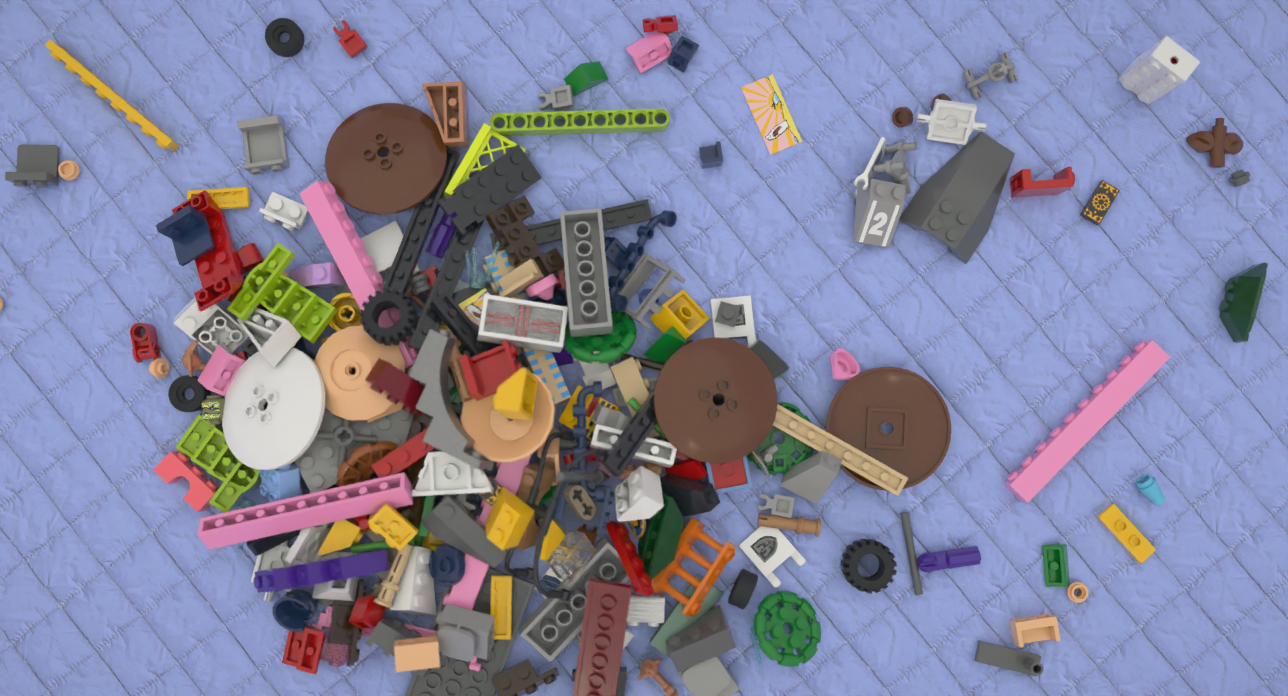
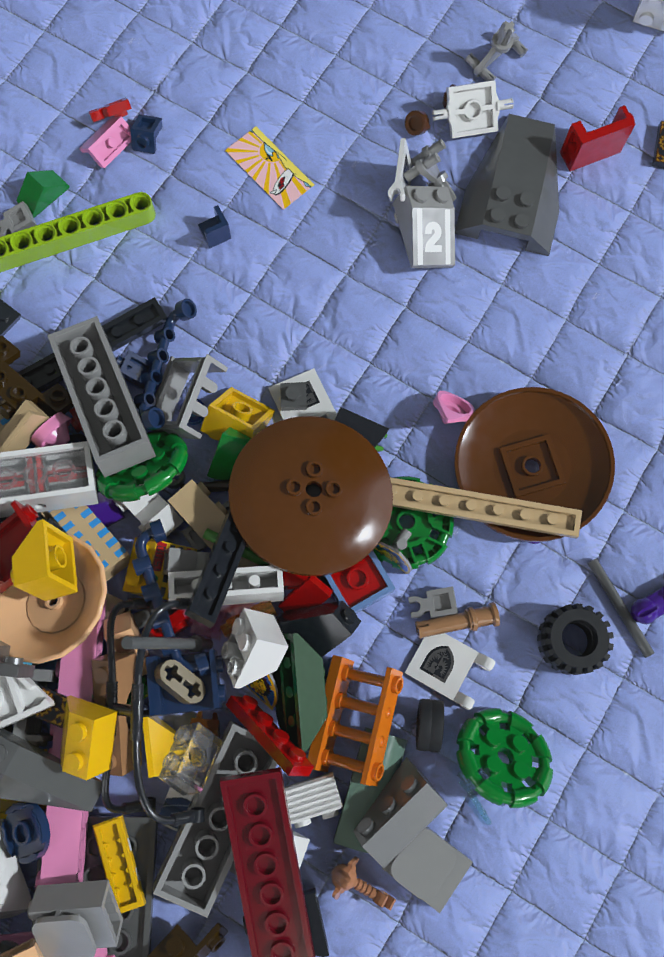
camera: 20 degrees left, 10 degrees down
light grey slope [780,451,842,504] -> none

